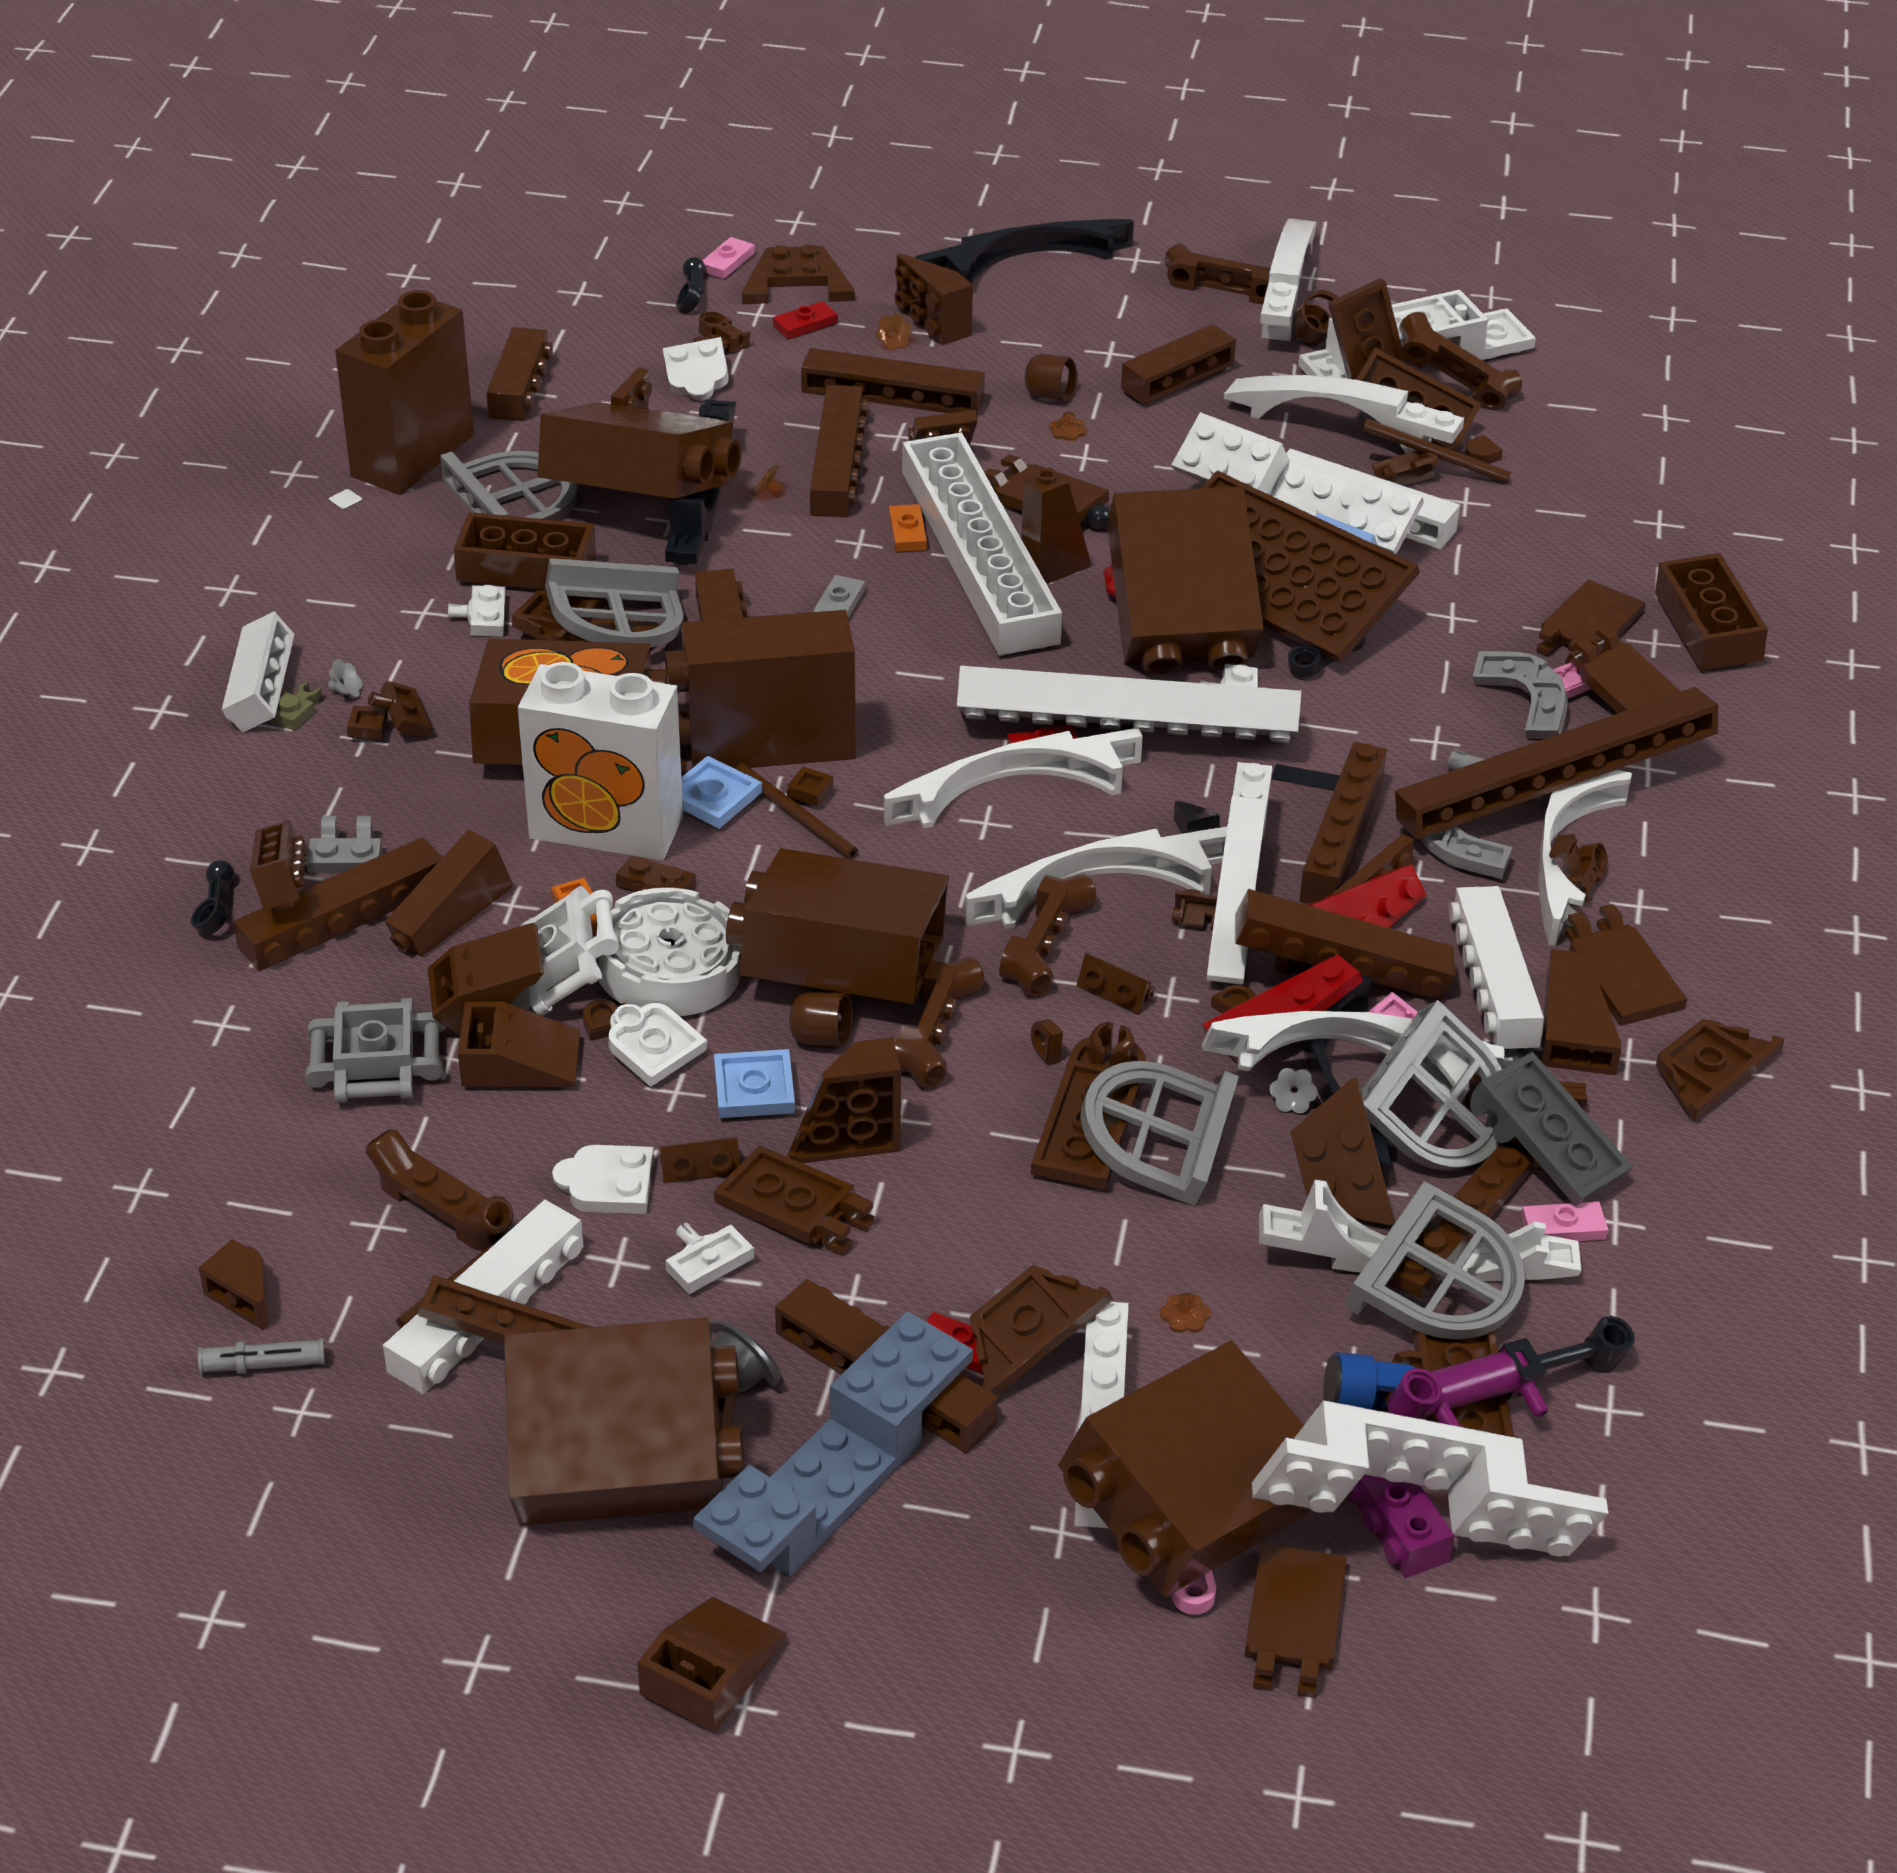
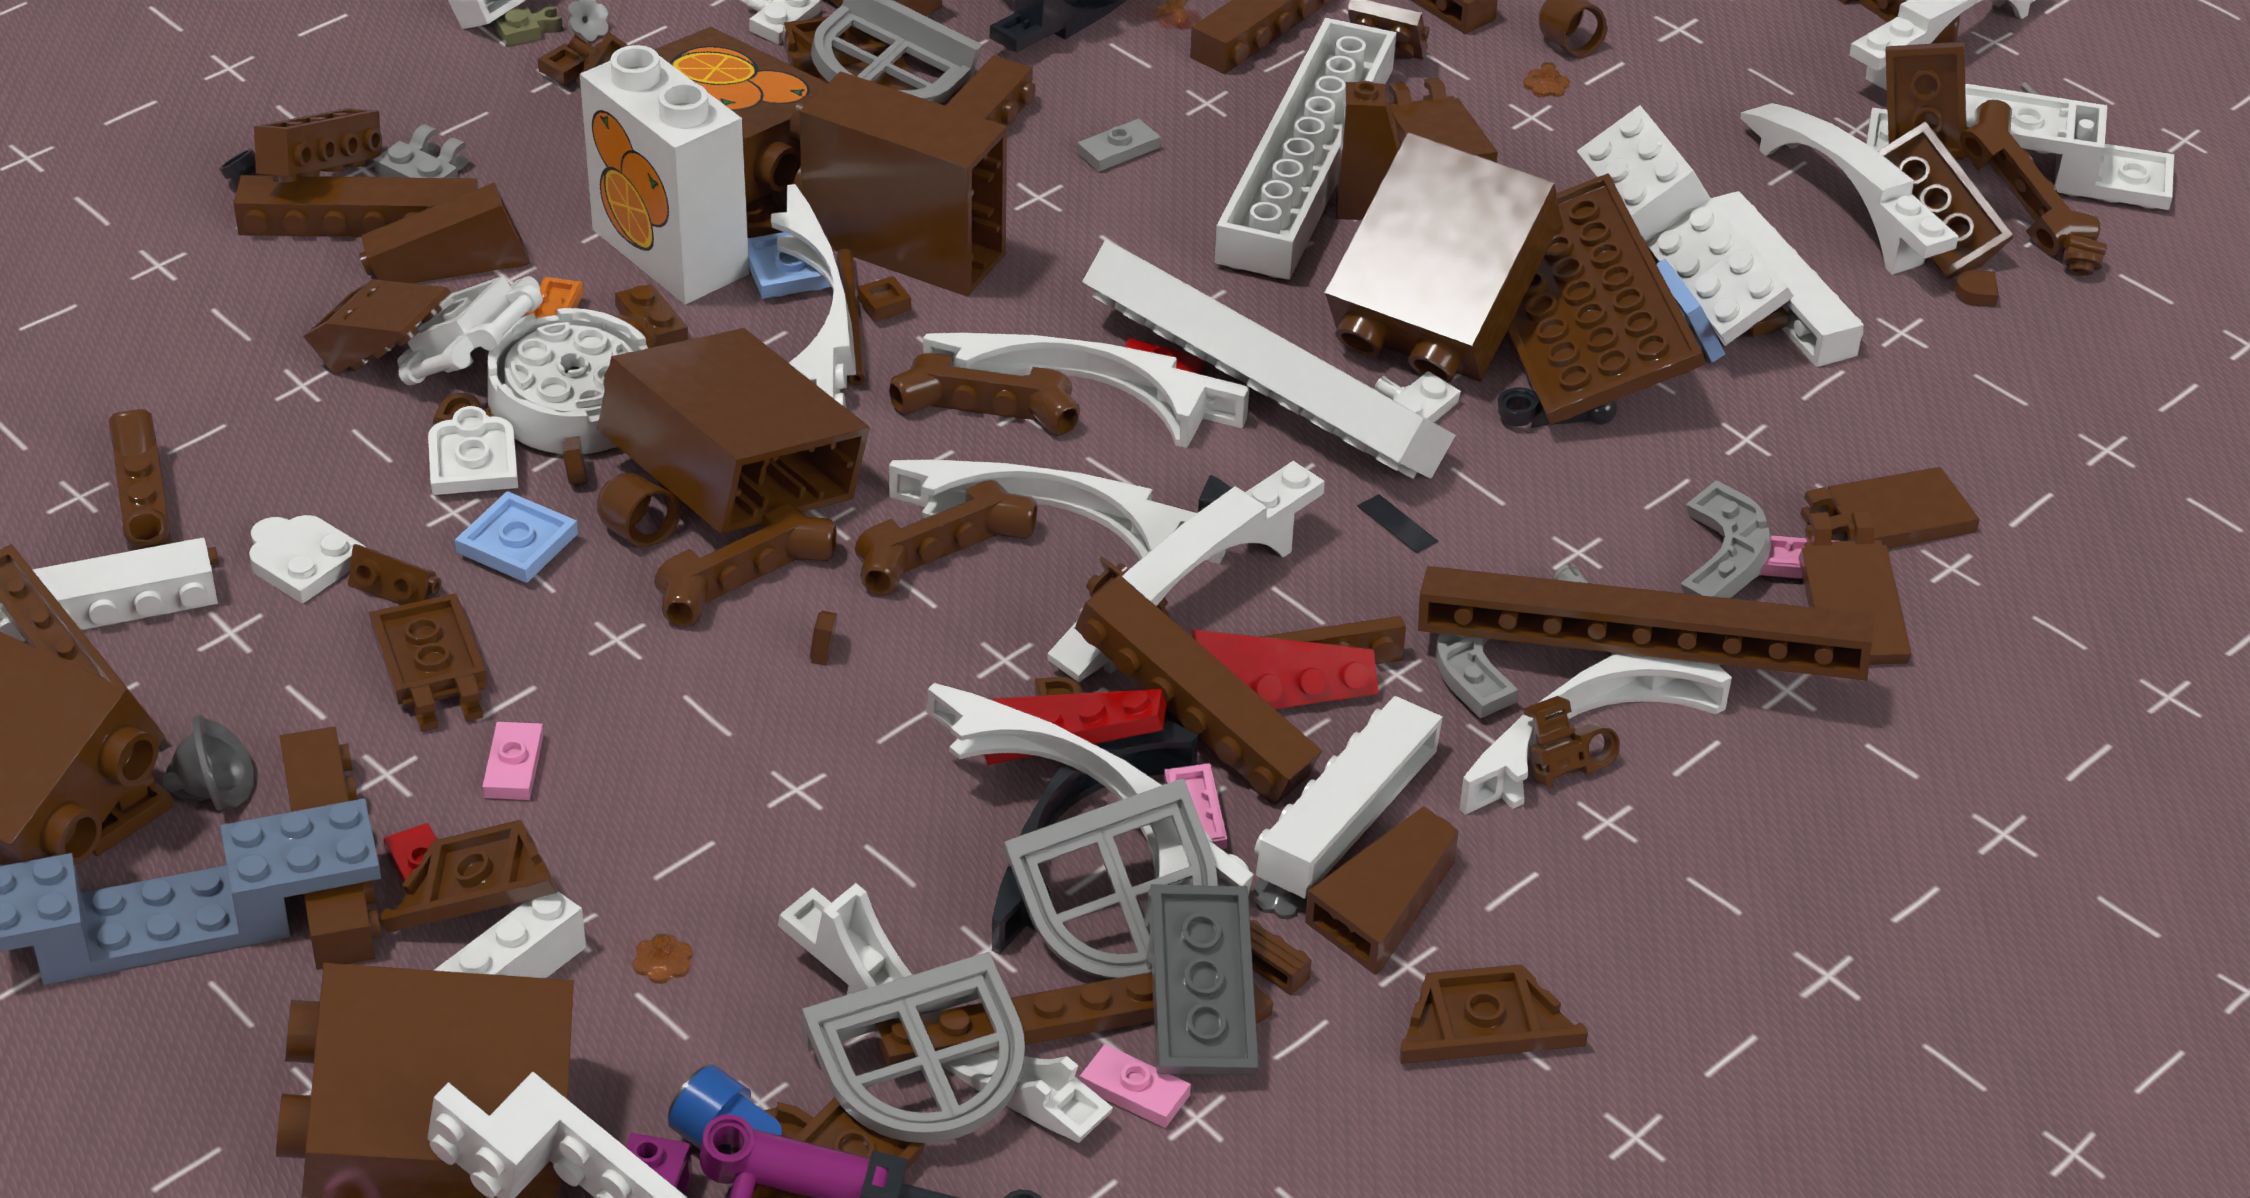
camera: 35 degrees right, 0 degrees up
light grey brick [305,997,443,1103] -> none
reddish brown slope [458,1001,580,1087] -> none
white plate [665,1223,754,1294] -> none
reddish brown wedge [787,1037,901,1163] -> none
orange plate [889,504,927,552] -> none
reddish brown plate [1031,1022,1146,1190] -> none
reddish brown hinge [1076,952,1155,1014] -> none
light grey window [1081,1061,1239,1206] -> none
reddish brown brick [1121,324,1236,405] -> none
light grey plant [1270,1068,1318,1114] -> none
reddish brown wing [1290,1077,1396,1225] -> none
reddish brown brick [1299,742,1387,904] -> none
reddish brown piece [1362,419,1511,484] -> none
reddish brown hinge [1371,451,1439,486] -> none
reddish brown tile [1565,904,1687,1026] -> none
reddish brown brick [1655,553,1768,671] -> none
none -> bright pink plate [482,722,544,800]
none -> reddish brown tile [563,436,587,485]
none -> white slope [771,184,856,409]
none -> reddish brown plate [889,353,1080,436]
none -> reddish brown plate [2062,234,2107,276]

